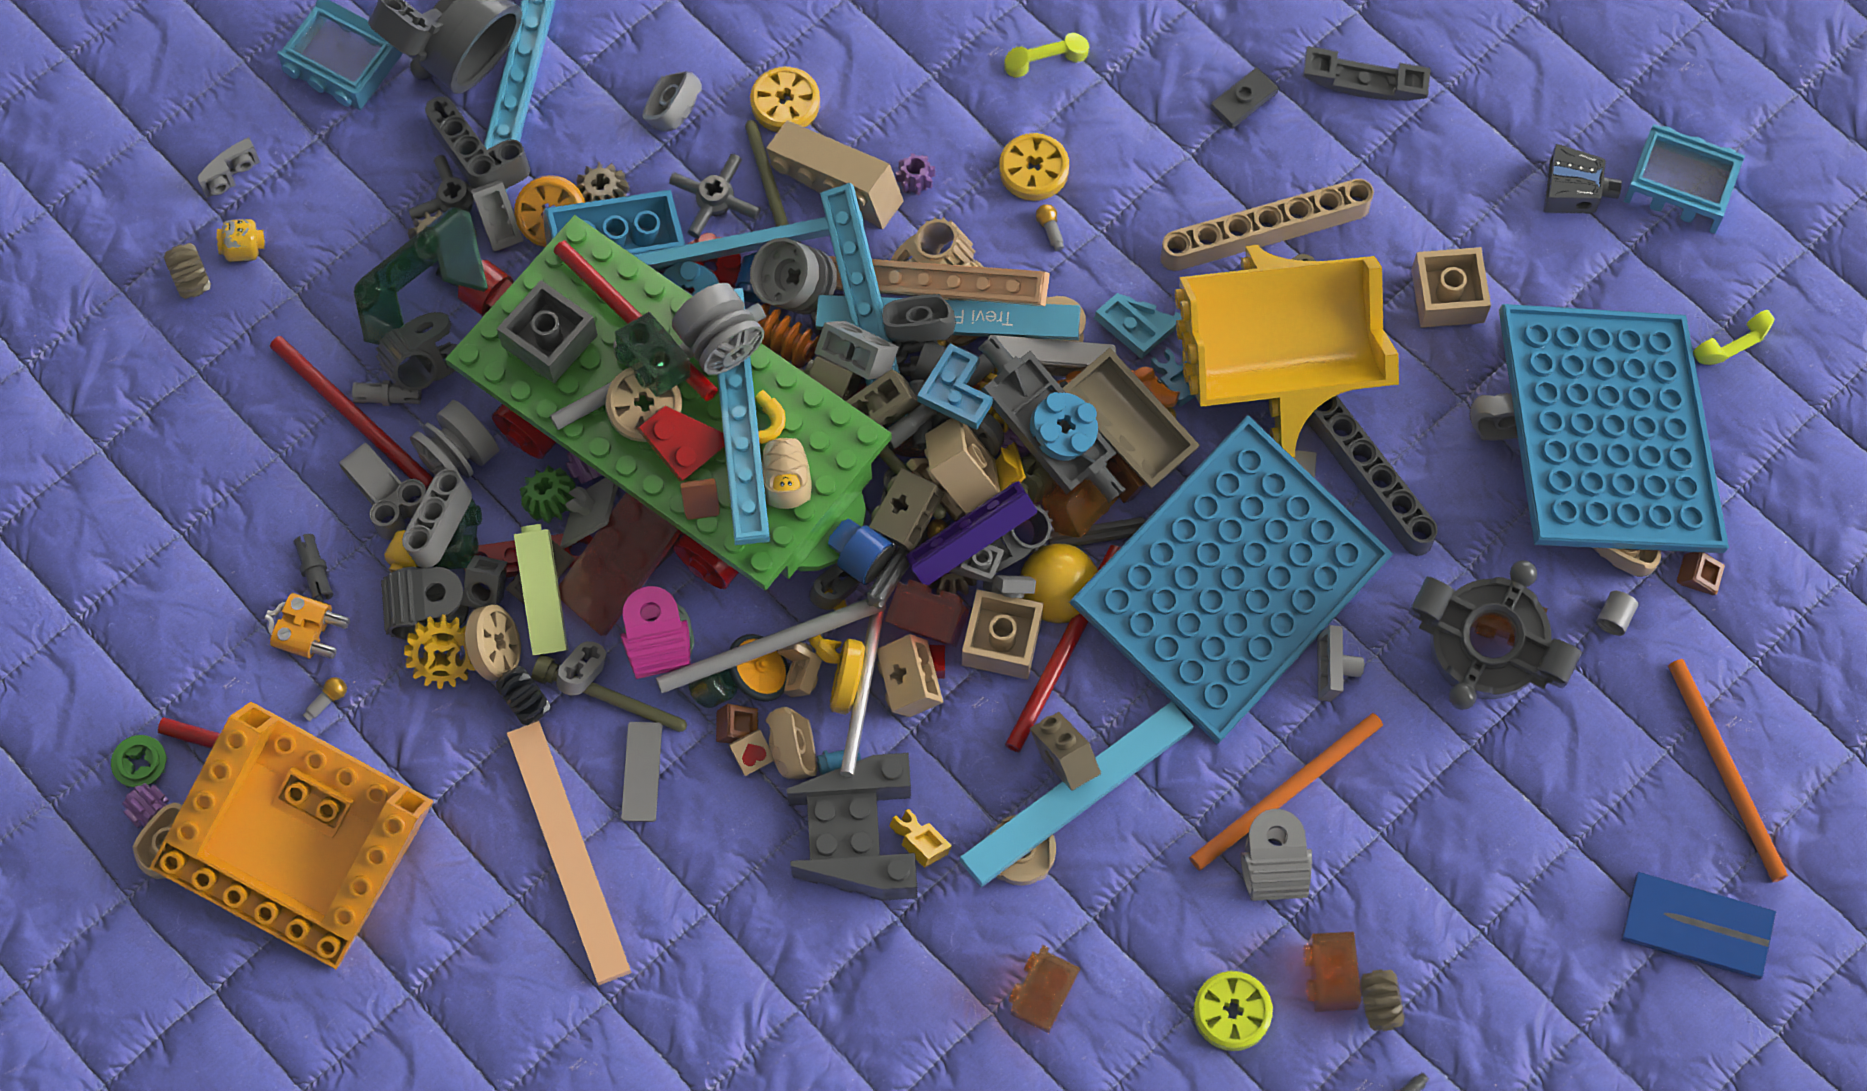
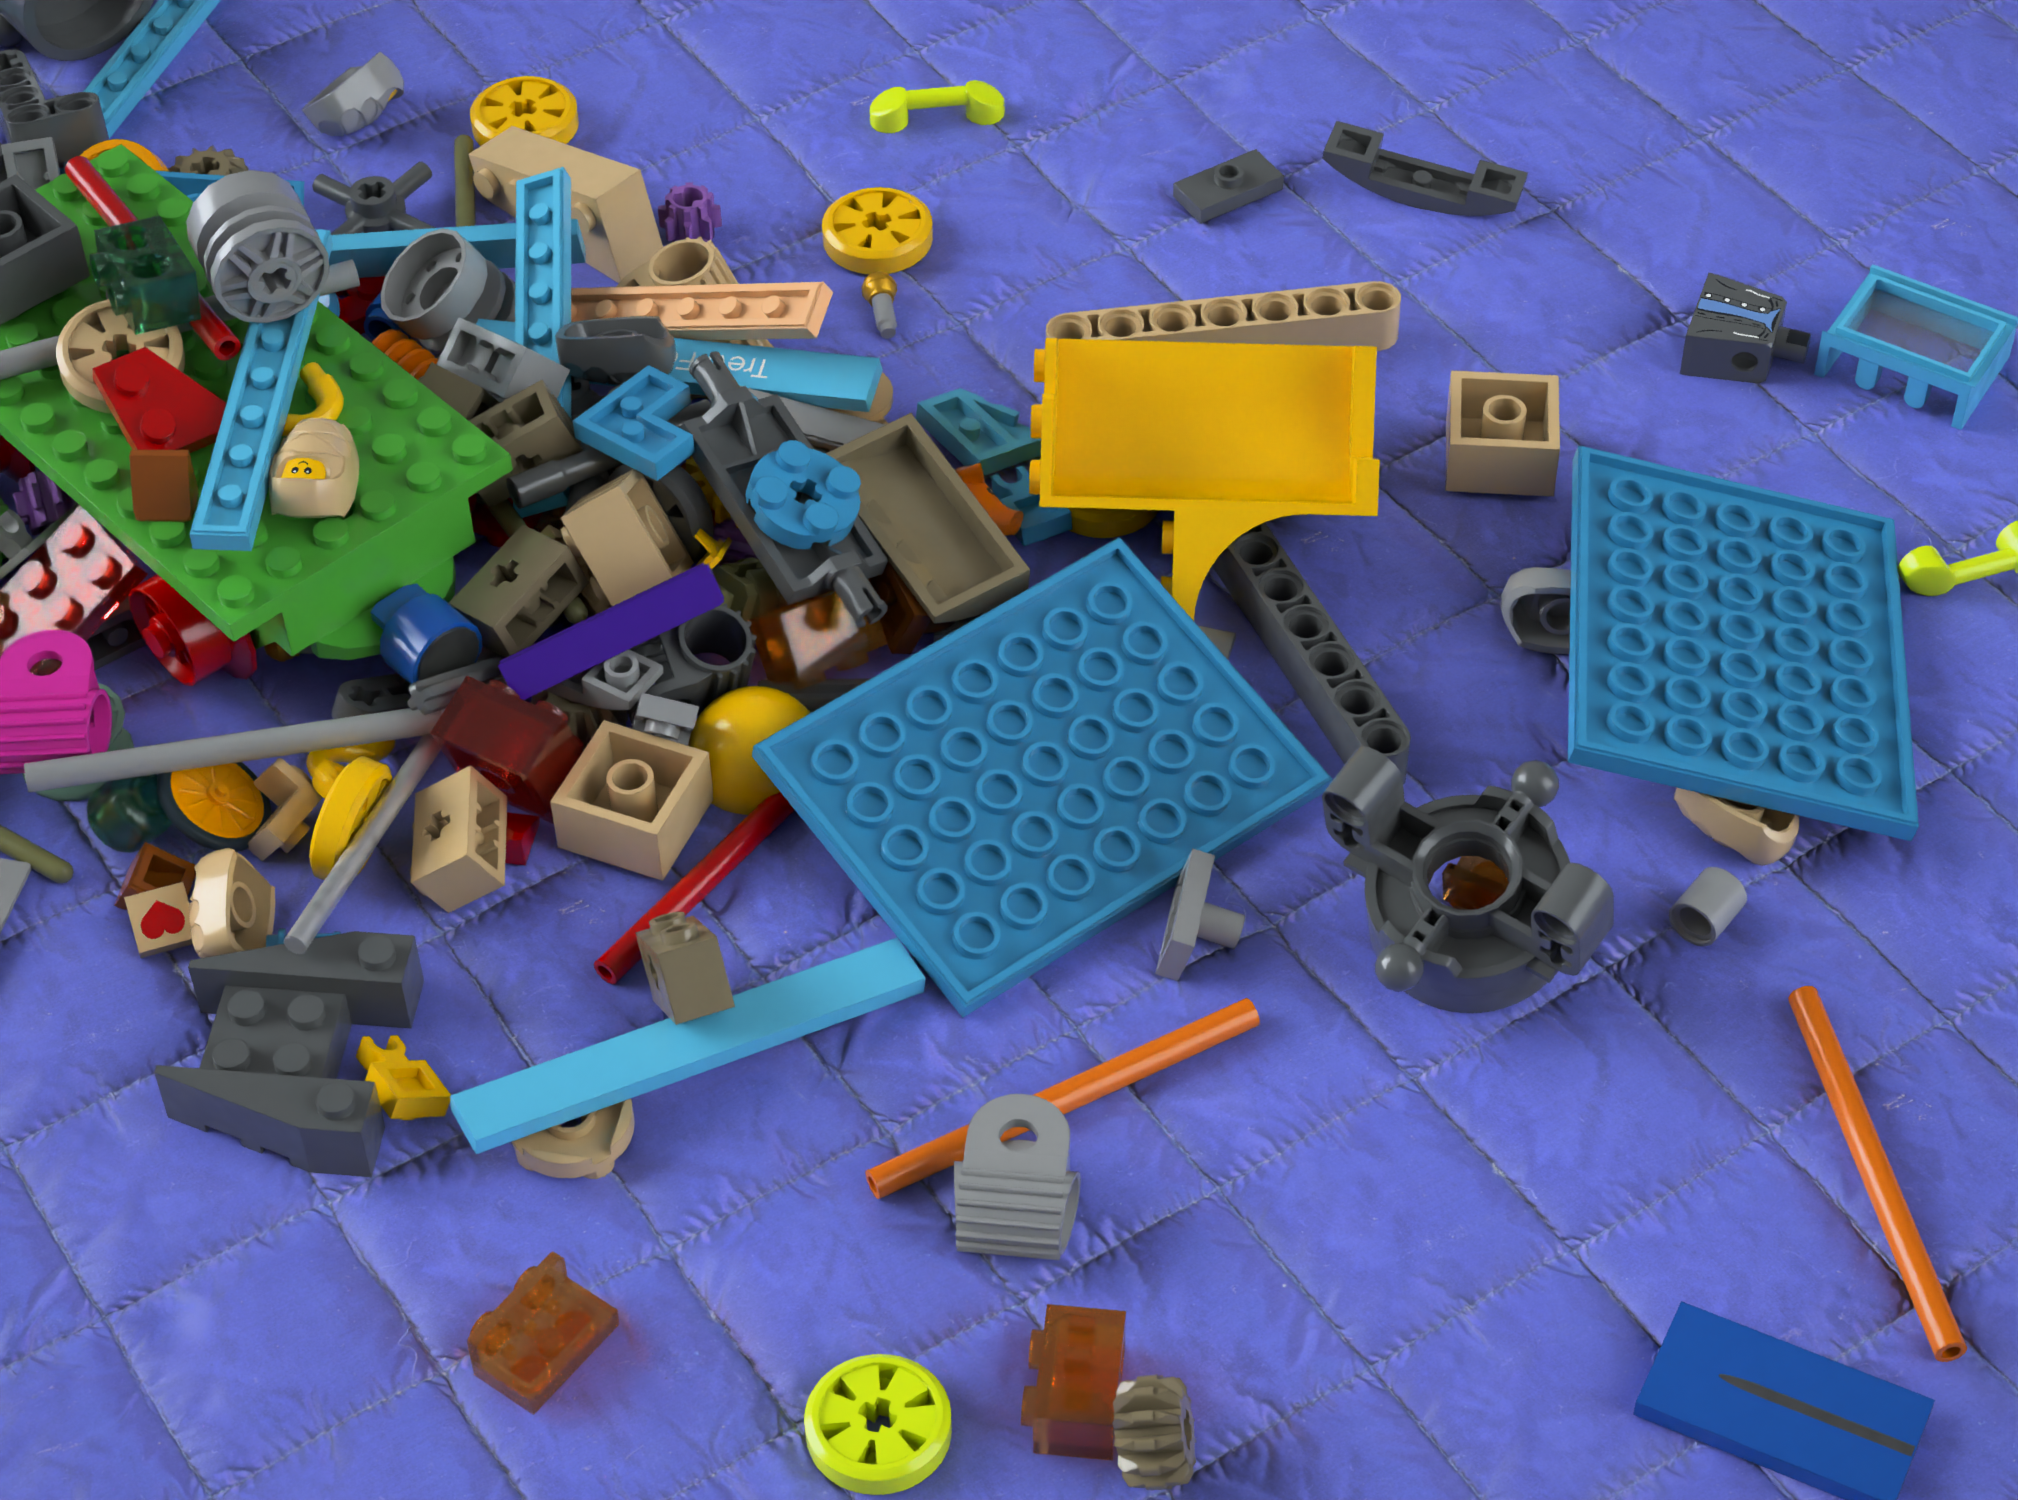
camera: 10 degrees right, 20 degrees down
dark orange slope [1677,552,1725,595] -> none

